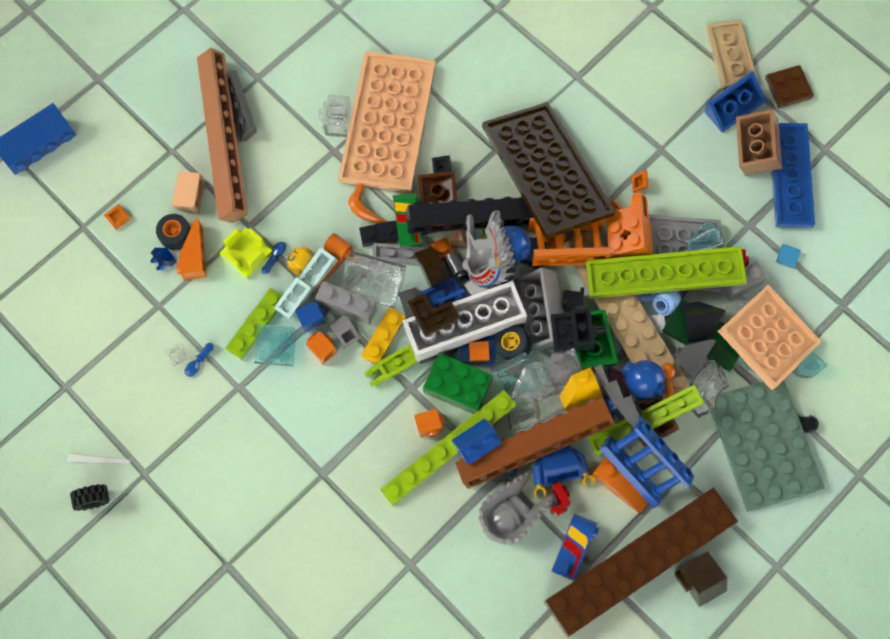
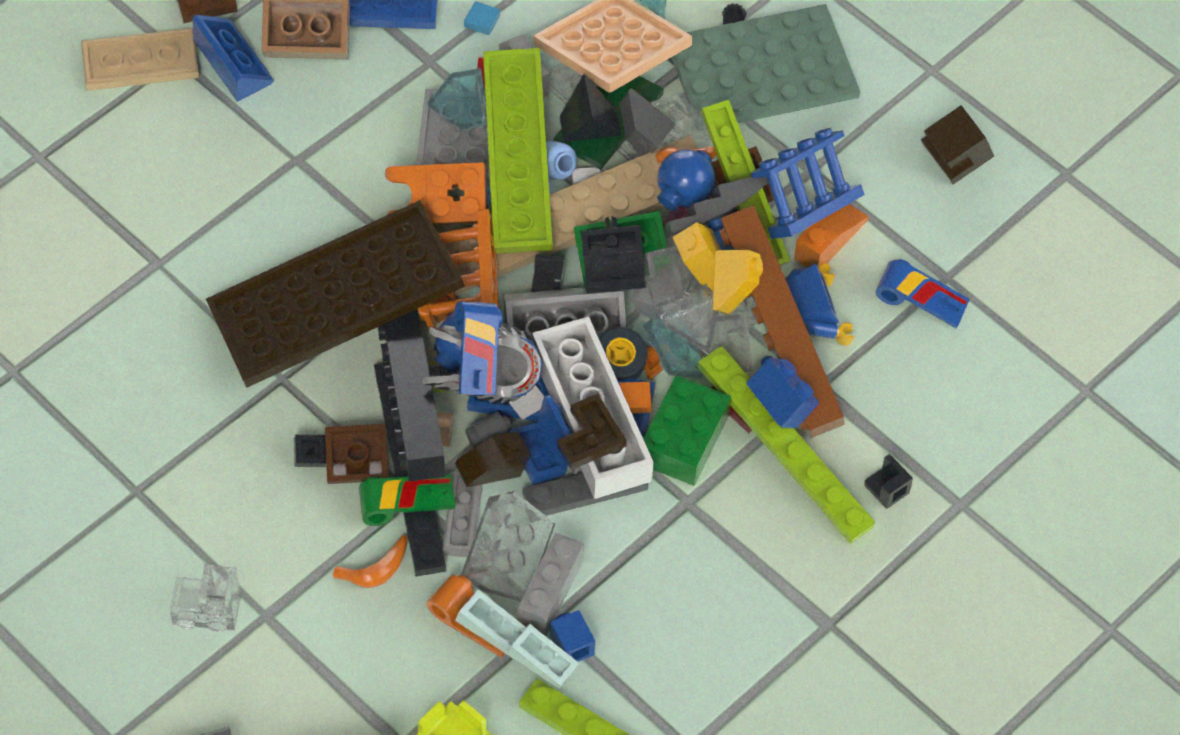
camera: 95 degrees left, 15 degrees down
clear light blue plate [254,324,296,366] -> none
blue piece [261,242,286,274] -> none
yellow head [286,246,313,275] -> none
orange brick [305,331,337,365] -> none
light grey brick [328,315,360,349] -> none
light nougat plate [338,51,435,193] -> none
yellow plate [361,307,406,365] -> none
lime hinge [364,344,420,387] -> none
orange brick [414,409,445,438] -> none
orange plate [429,237,454,261] -> none
light grey piece [478,470,556,545] -> none
reddish brown brick [544,487,738,637] -> none
red bracket [550,482,571,516] -> none
orange slope [632,170,649,193] -> none
none -> door [454,301,503,395]
none -> yellow slope [713,250,763,314]
none -> black panel [864,454,913,509]

